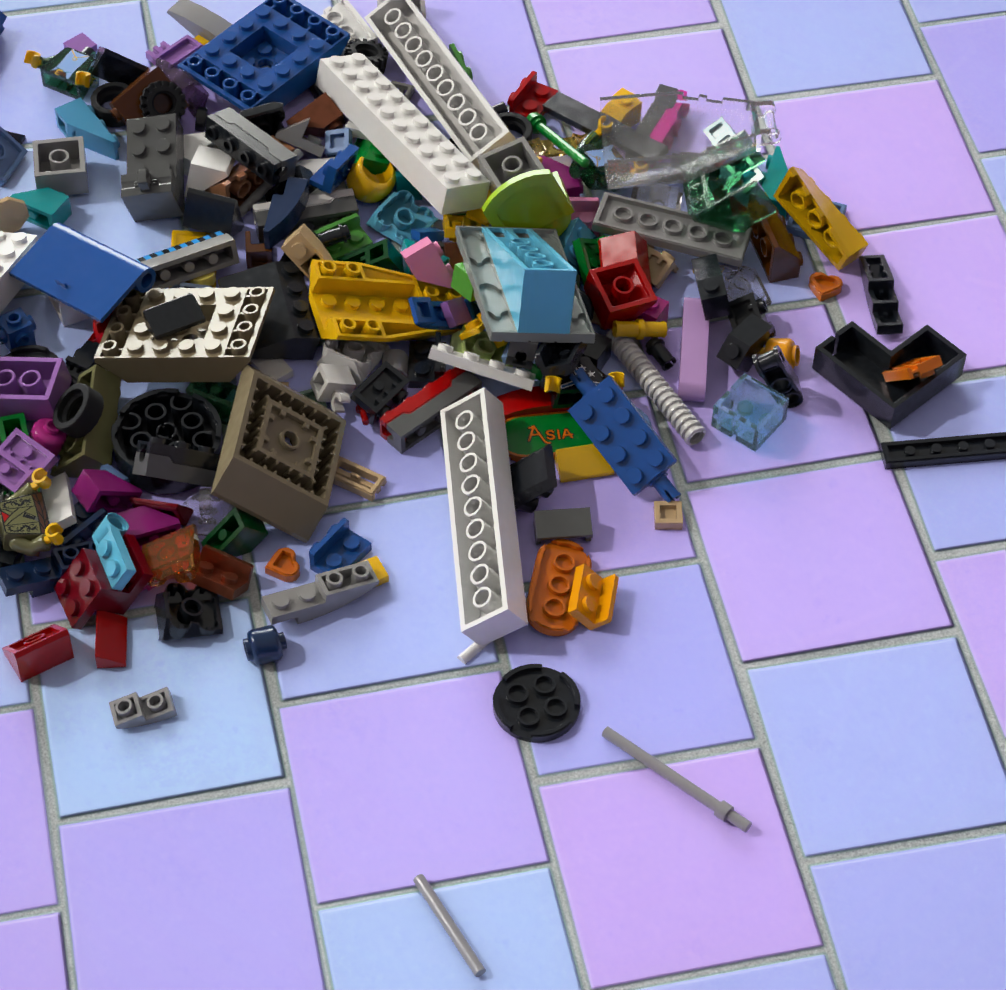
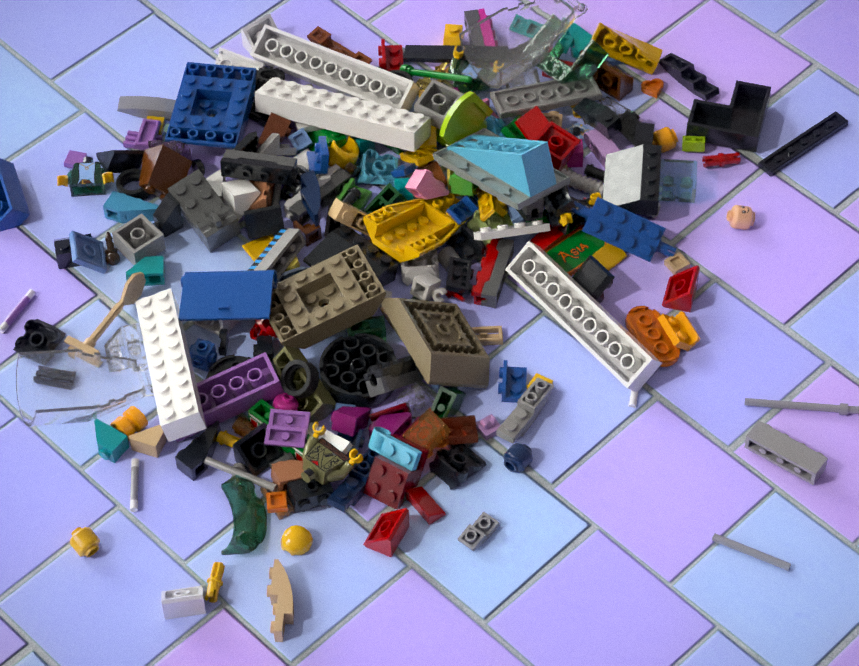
camera: 30 degrees left, 0 degrees up
black tyre [139,80,187,120] -> none
black slope [143,293,206,340] -> none
orange tile [265,547,300,582] -> none
medium lavender tile [440,296,472,329] -> none
black tile [493,664,581,743] -> none
dark grey hinge [533,507,593,545] -> none
yellow pin [612,319,667,340] -> none
black piece [752,345,803,408] -> none
orange plate [882,355,943,382] -> none
none -> dark brown bar [105,232,120,266]
none -> black slope [153,192,183,238]
none -> black tile [218,329,229,356]
none -> dark orange slope [307,26,372,64]
none -> dark brown arm [344,162,360,179]
none -> lavender tile [476,414,500,441]
none -> piece [564,123,589,142]
none -> slope [603,144,662,215]
none -> red slope [662,265,700,313]
none -> lime piece [682,136,705,152]
none -> red pin [702,152,741,168]
none -> light nougat head [726,205,755,230]
none -> light grey brick [744,420,828,486]

